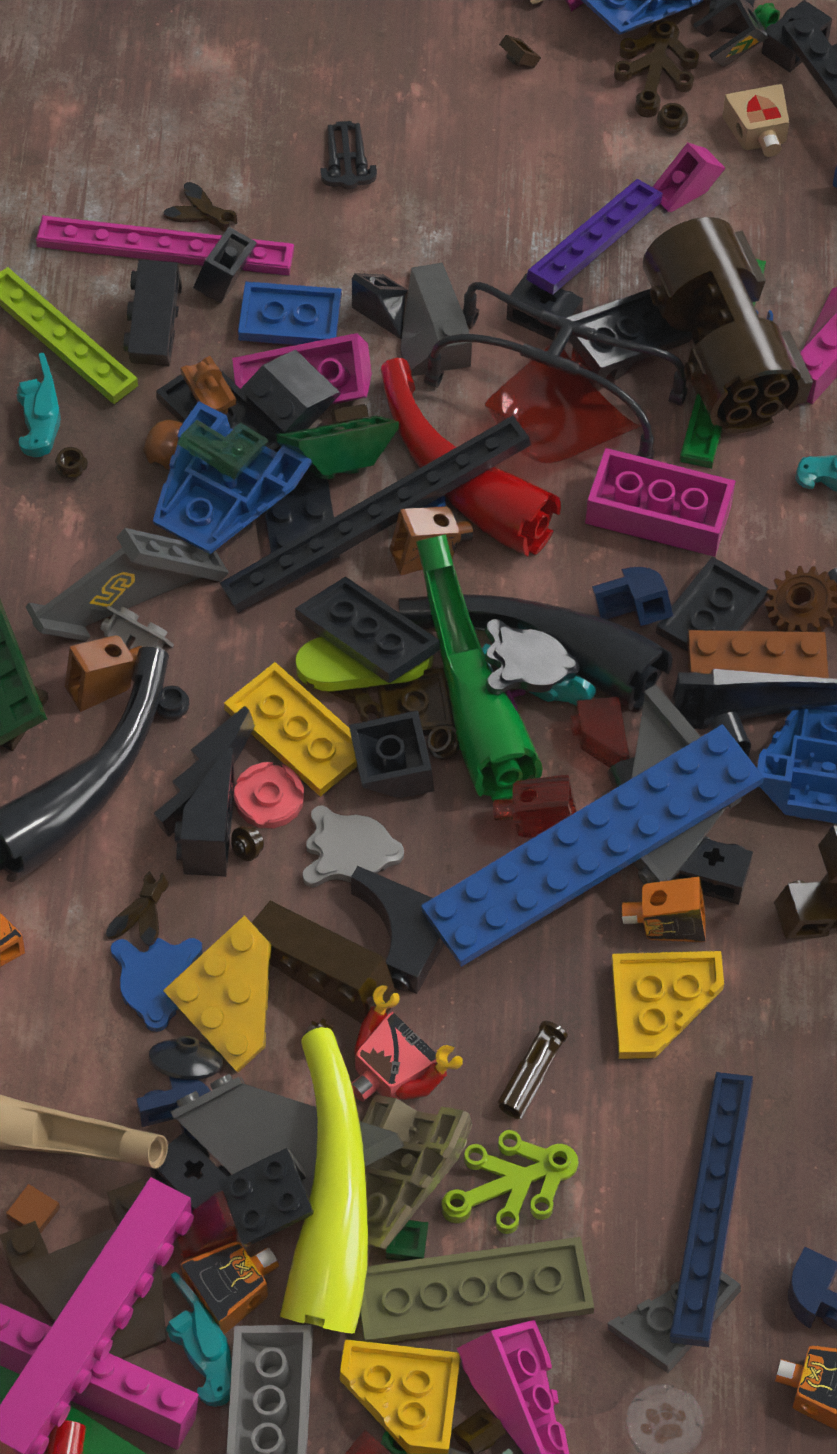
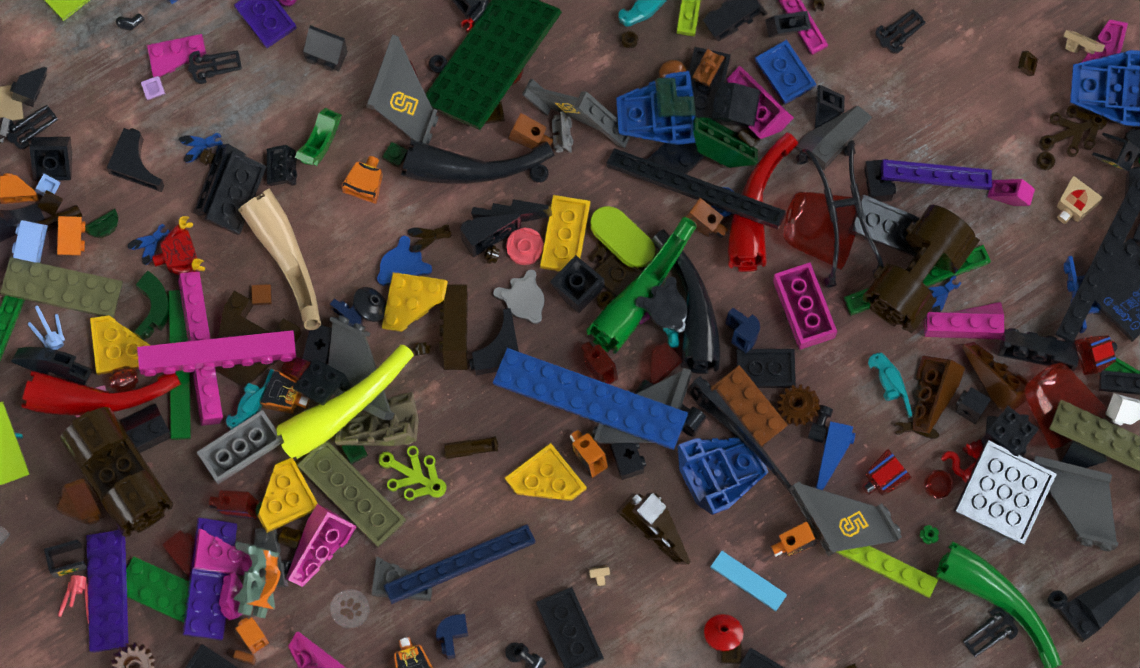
camera: 55 degrees right, 15 degrees up
black plate [295,576,440,684] -> none
torso [351,986,463,1102] -> none

